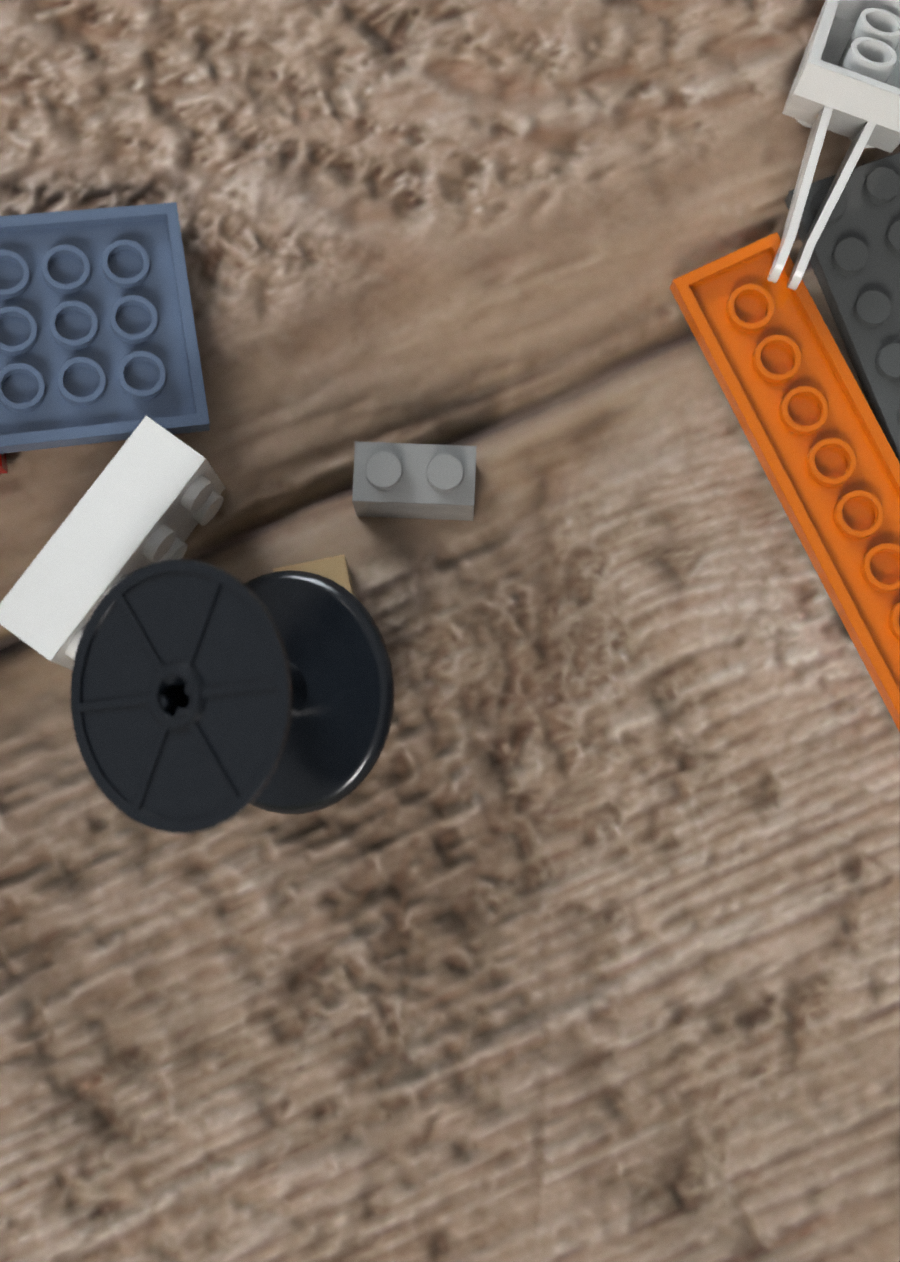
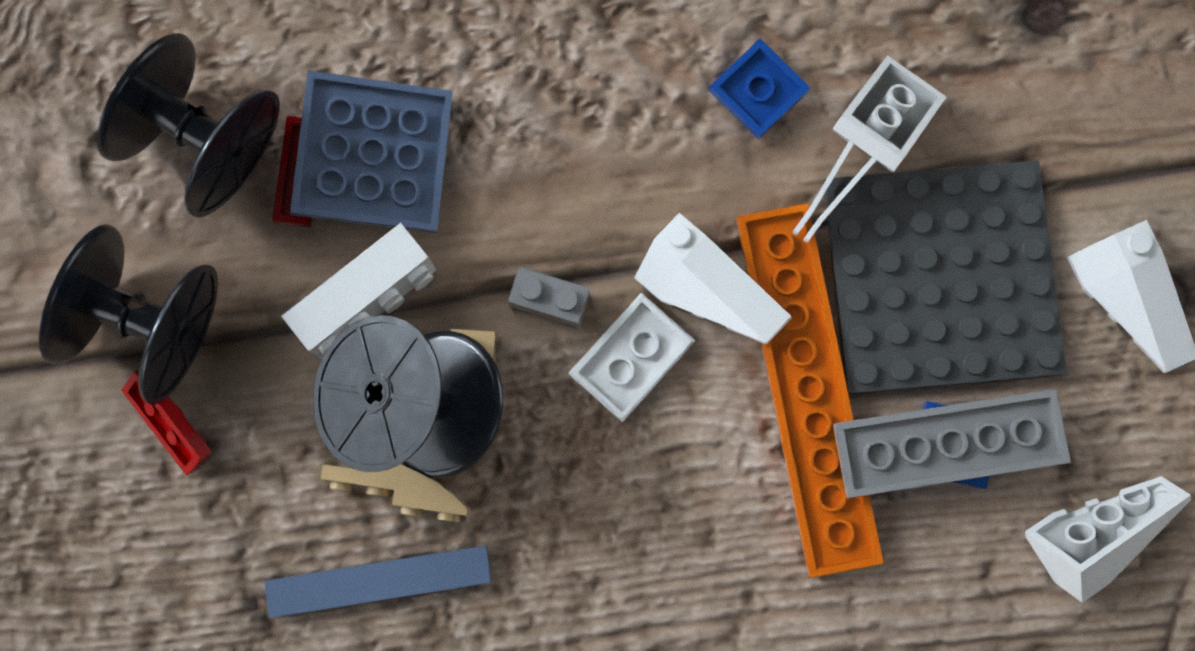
camera: 15 degrees right, 0 degrees up
none -> sand blue tile [264,545,492,618]
none -> tan slope [320,464,470,522]
none -> white tile [568,293,695,423]
none -> white wedge [634,213,791,345]
none -> blue plate [708,39,810,140]

